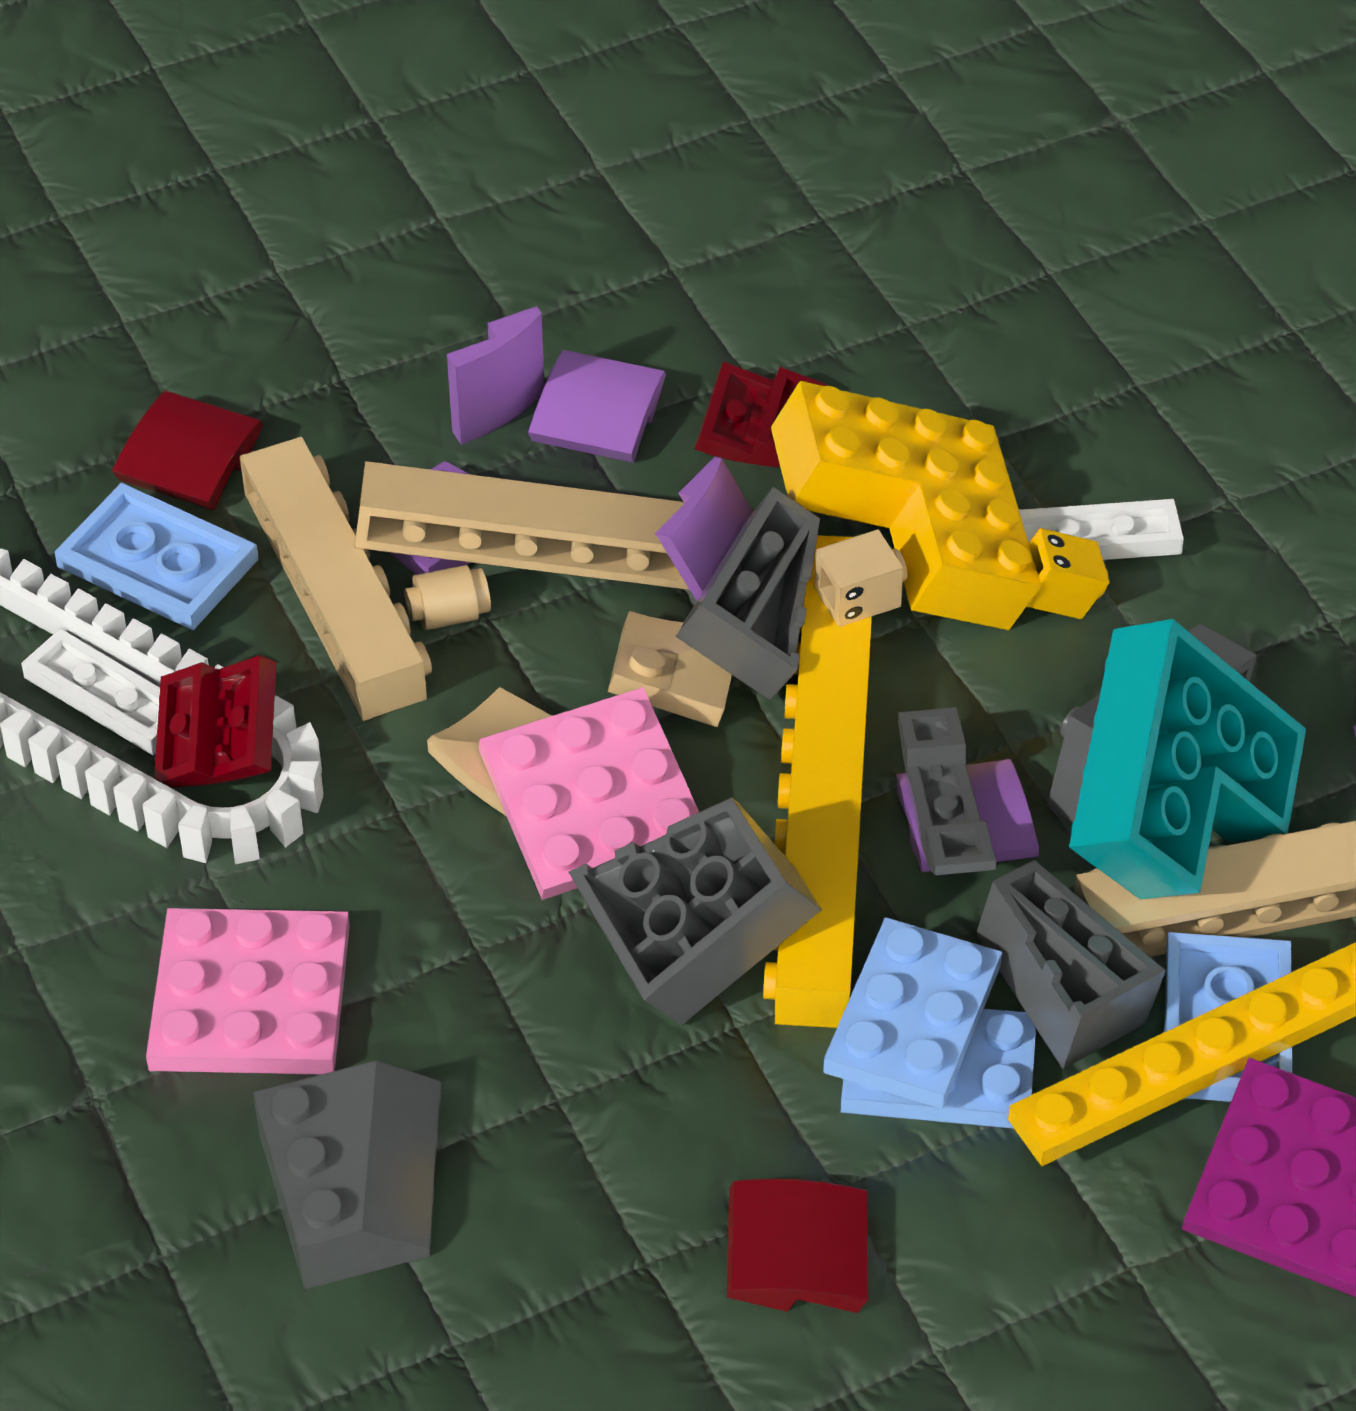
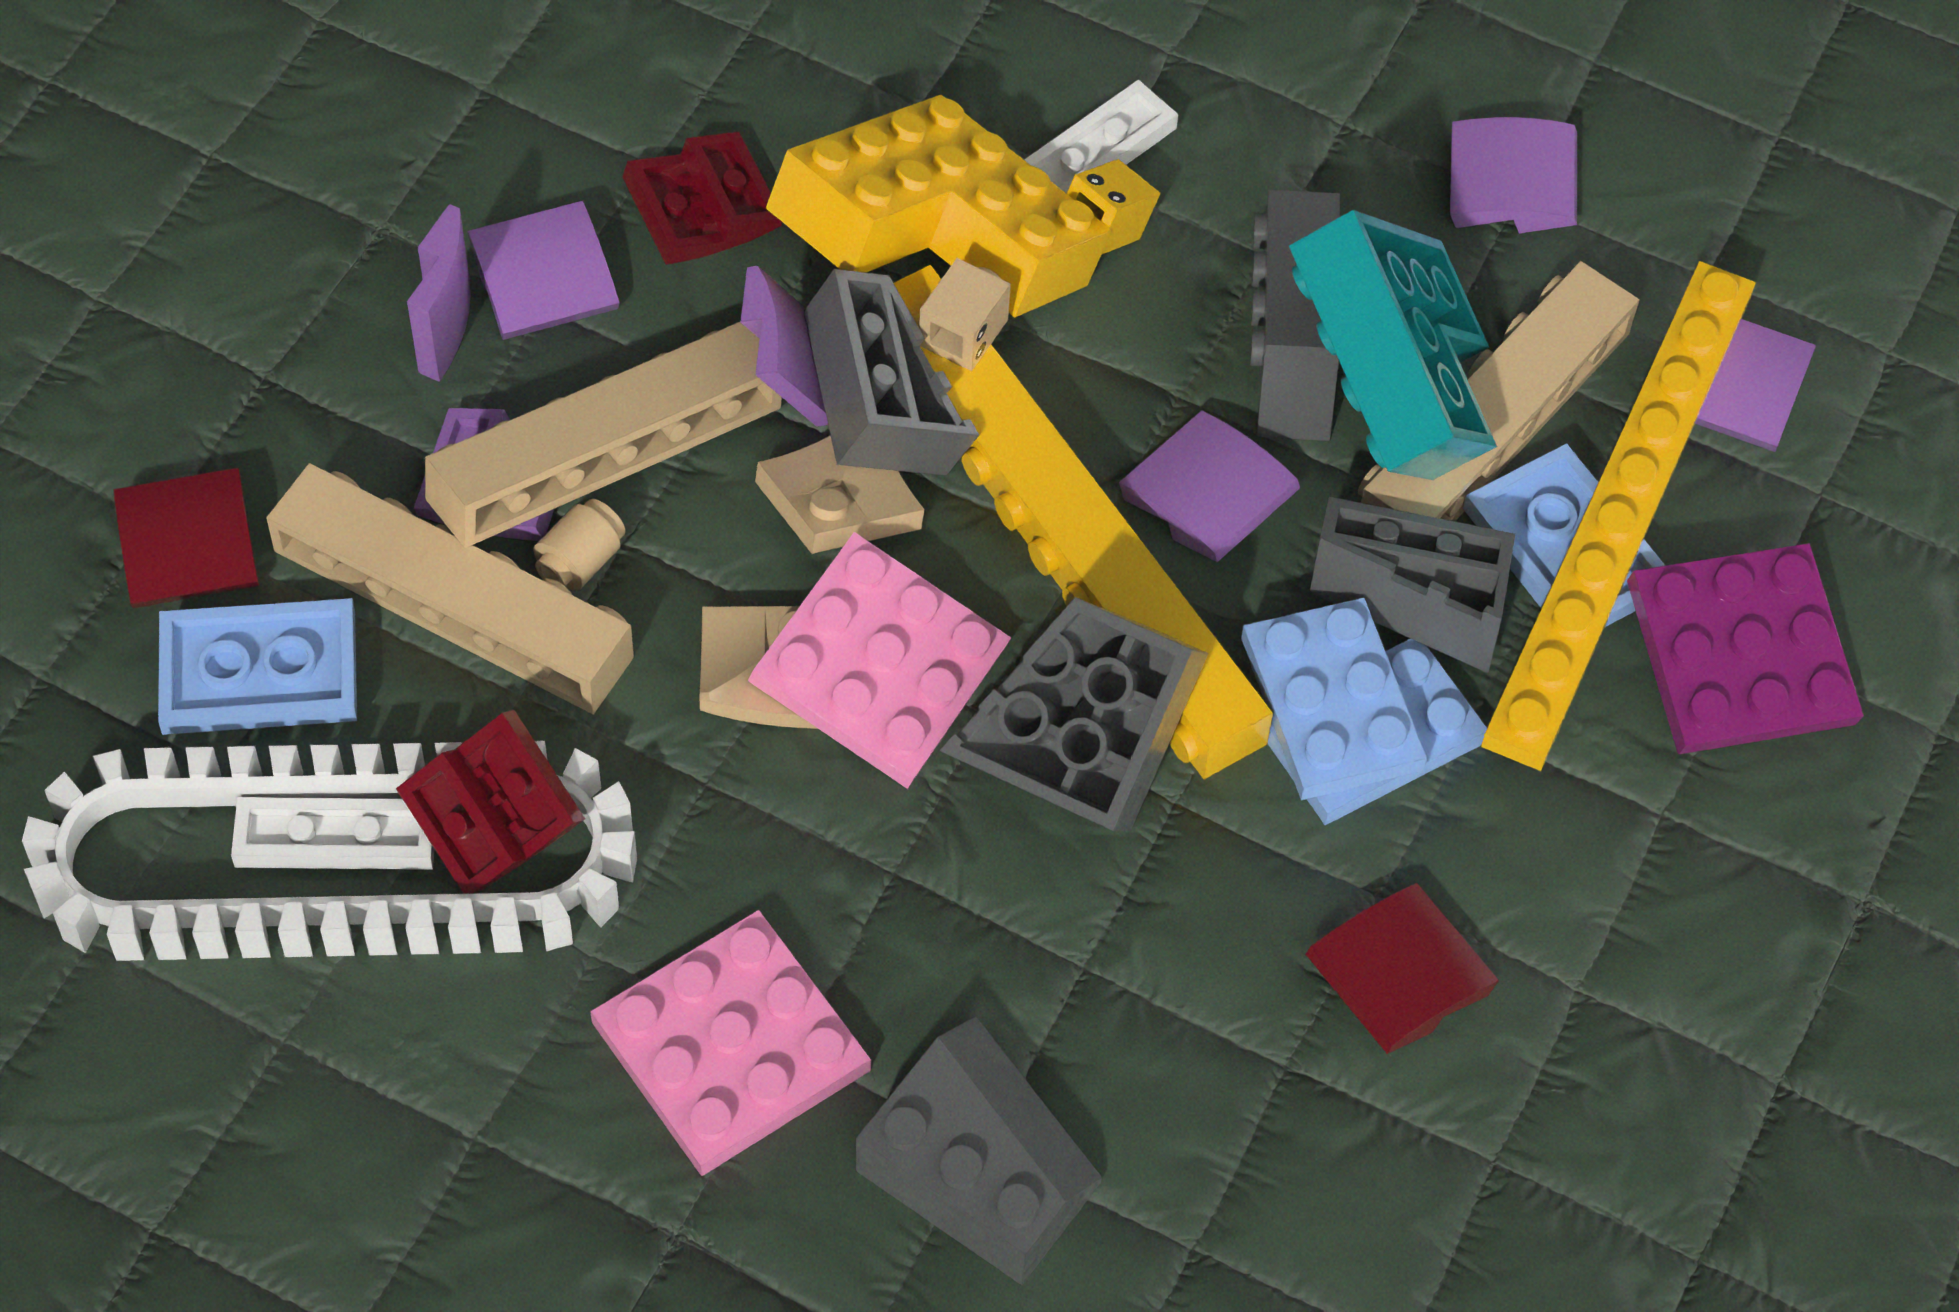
camera: 40 degrees left, 10 degrees up
dark grey slope [898,707,996,875] -> none

